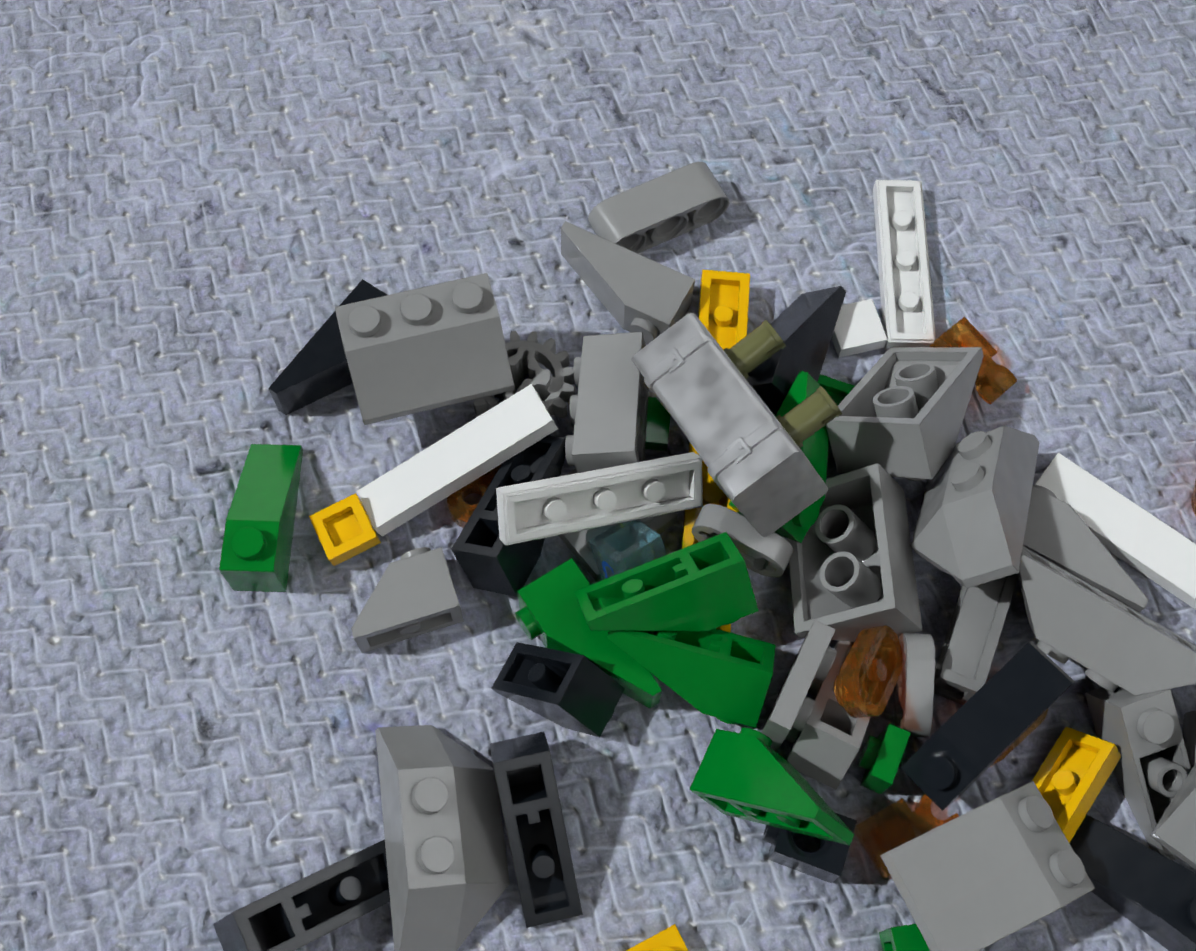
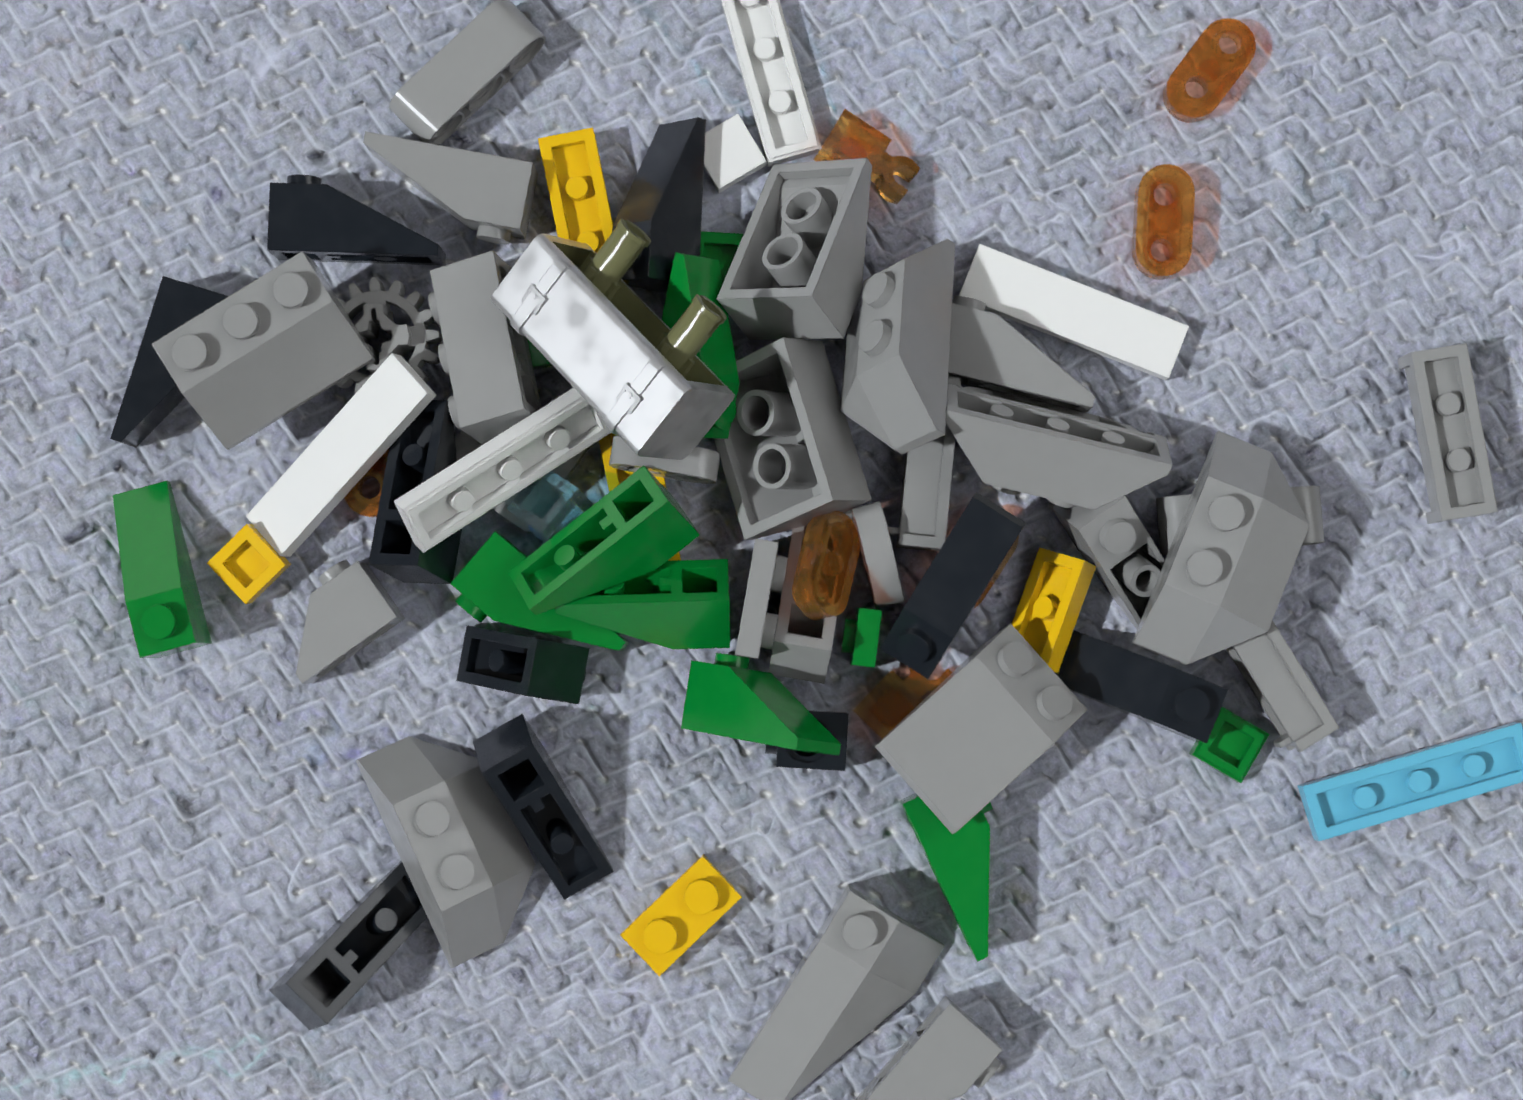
camera: 15 degrees left, 20 degrees up
none -> black slope [267,174,446,266]

